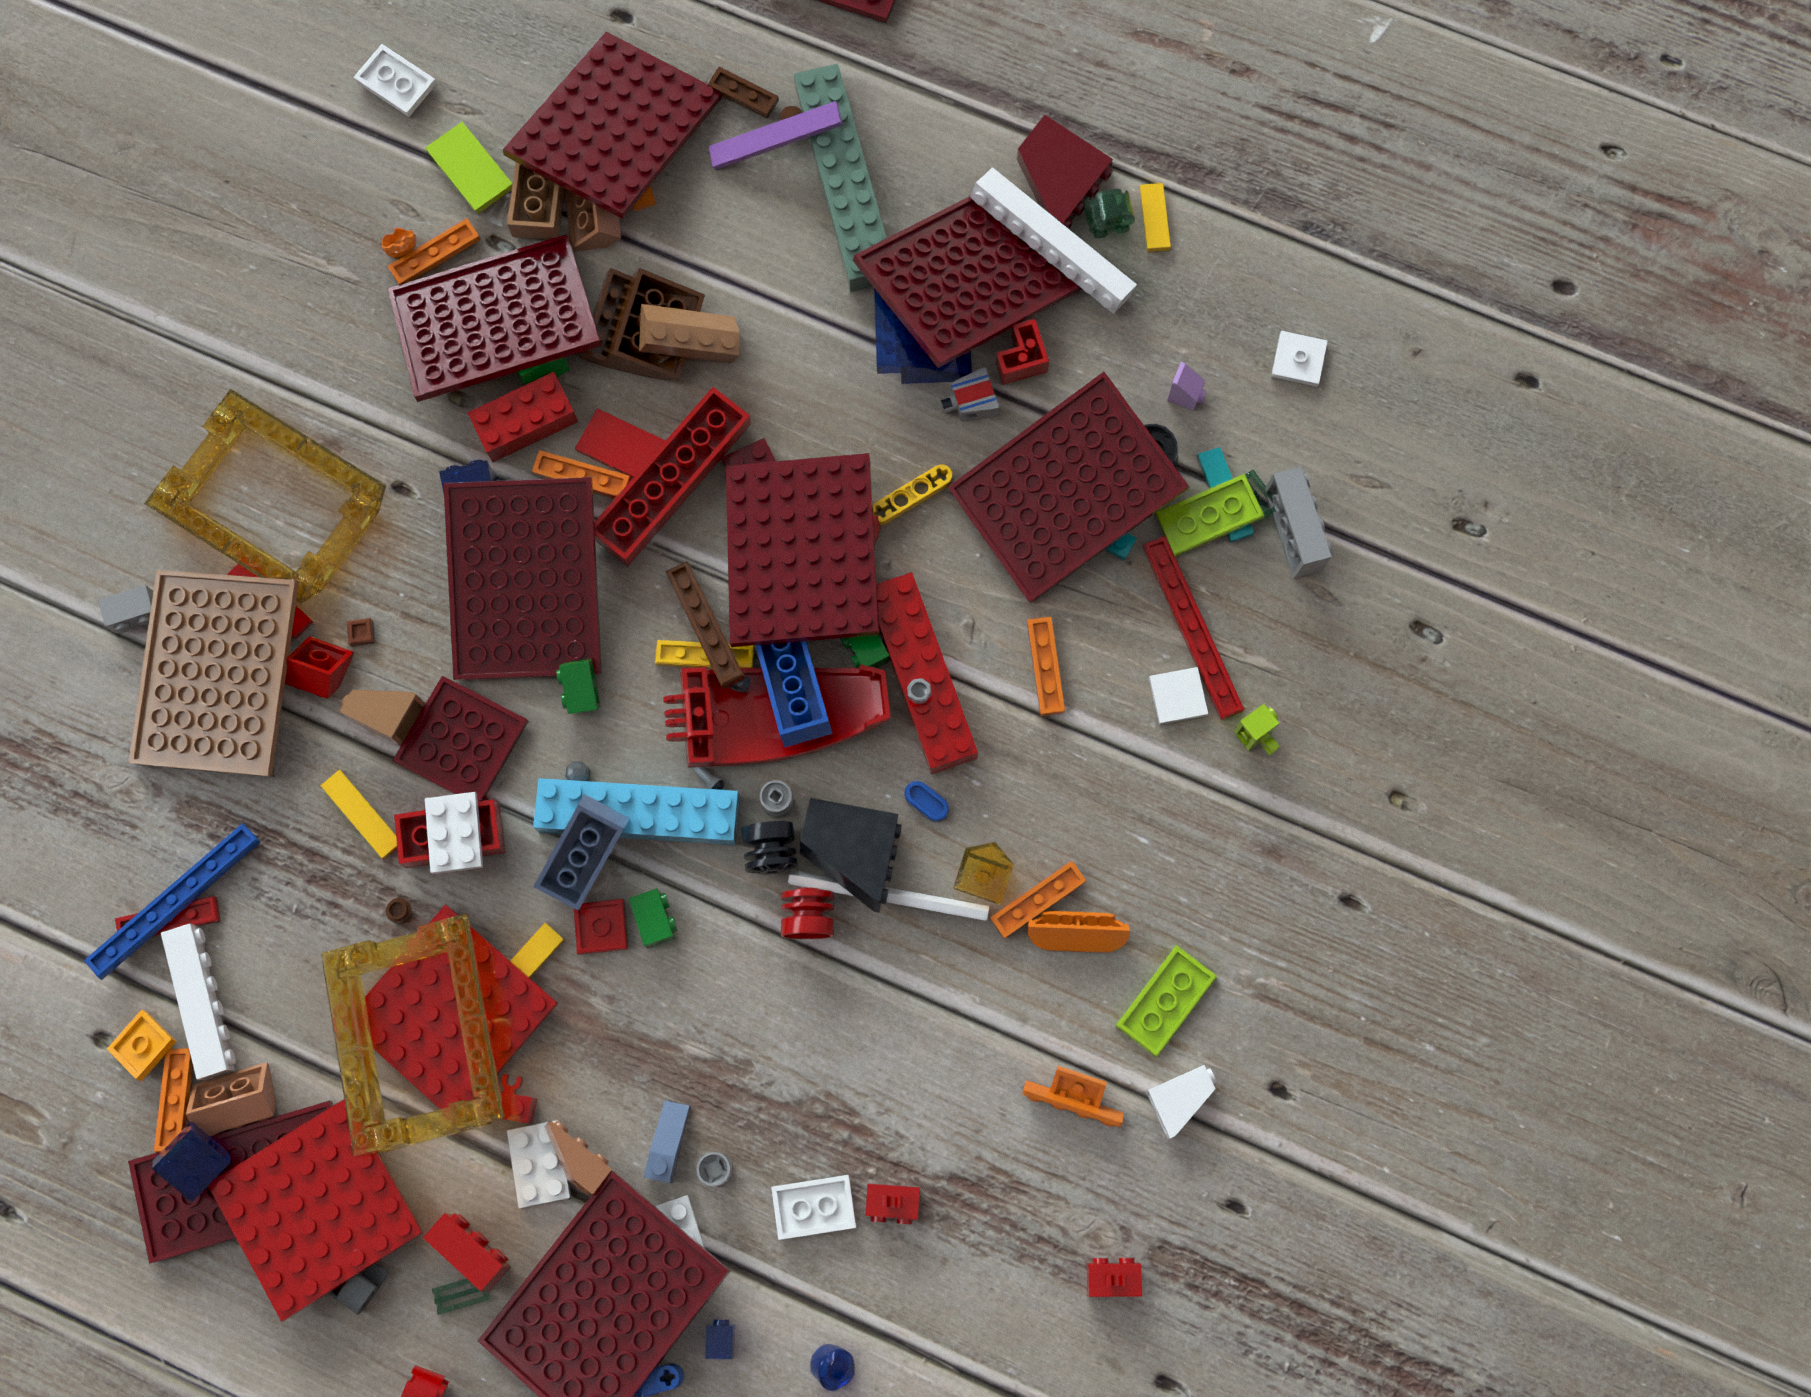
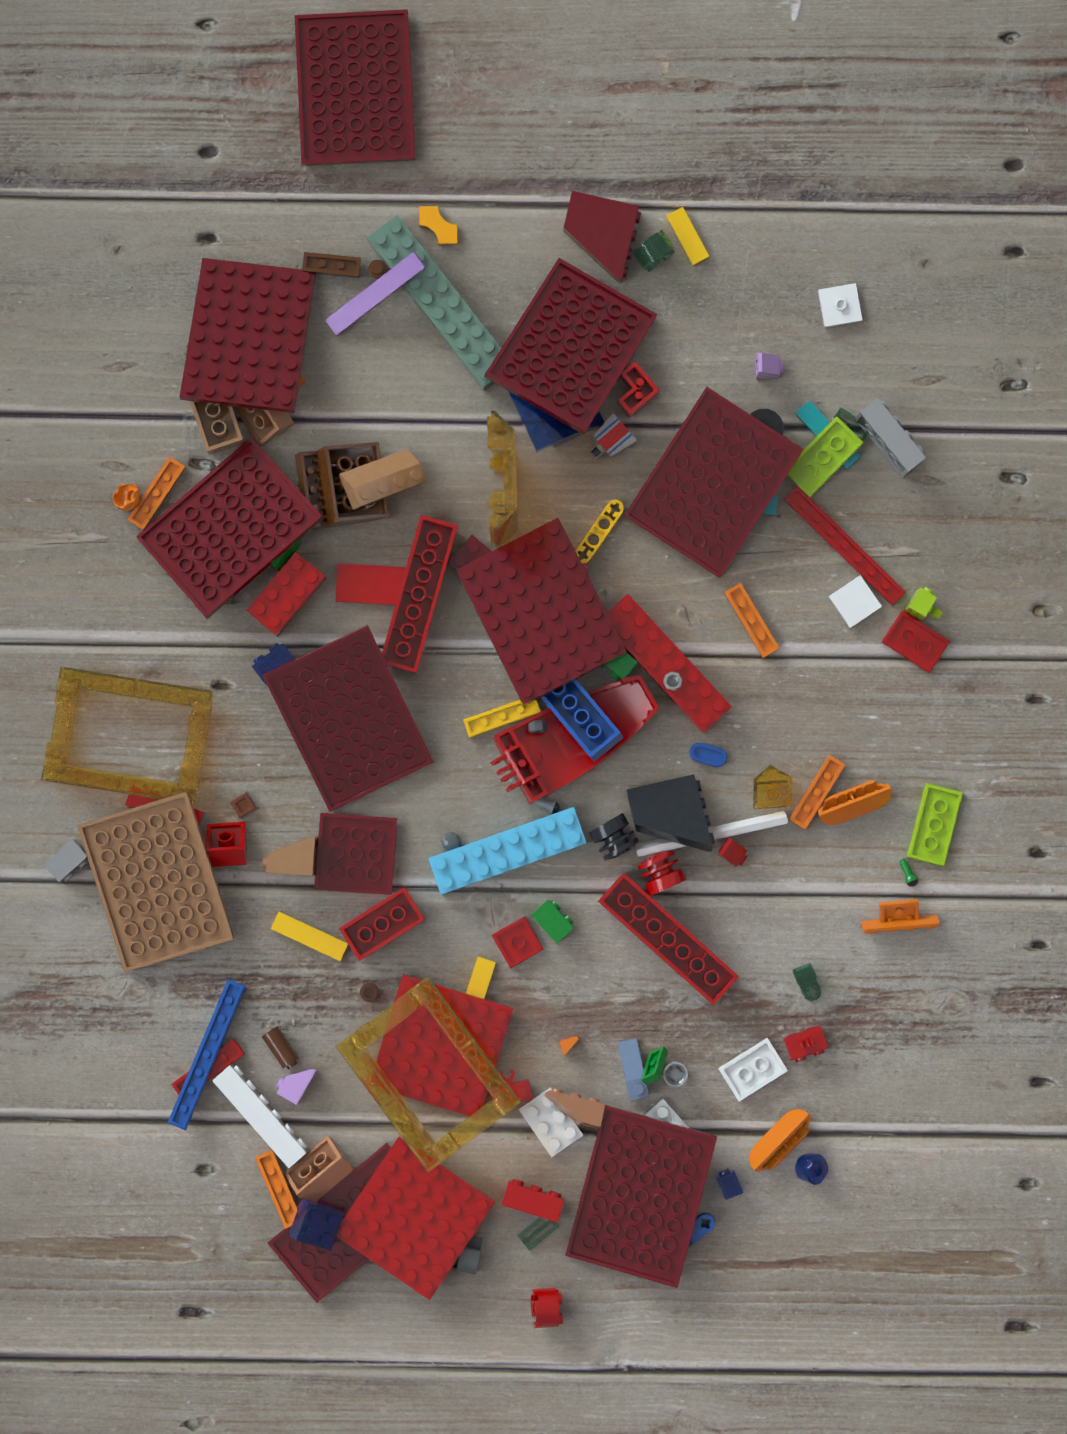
camera: 25 degrees left, 10 degrees up
light orange tile [107,1009,177,1082] -> none
white plate [353,44,437,117] -> none
lime tile [425,122,513,214] -> none
white plate [425,792,483,874] -> none
orange plate [531,450,631,498] -> none
sand blue brick [533,794,629,910] -> none
green brick [557,659,601,714] -> none
reddish brown tile [665,561,745,689] -> none
light grey wheel [760,780,794,818] -> none
white brick [970,167,1137,314] -> none
red brick [1086,1258,1142,1297] -> none
white slope [1145,1065,1216,1139] -> none
none -> reddish brown brick [262,1026,299,1070]
none -> lavender slope [276,1068,317,1105]
none -> light orange tile [419,206,458,245]
none -> clear yellow slope [487,411,518,550]
none -> orange slope [559,1035,579,1056]
none -> red brick [597,873,739,1005]
none -> green plate [641,1046,668,1085]
none -> red slope [716,838,748,867]
none -> orange brick [749,1109,811,1173]
none -> clear green piece [792,963,821,1001]
none -> red tile [881,610,950,674]
none -> green piece [900,858,918,887]

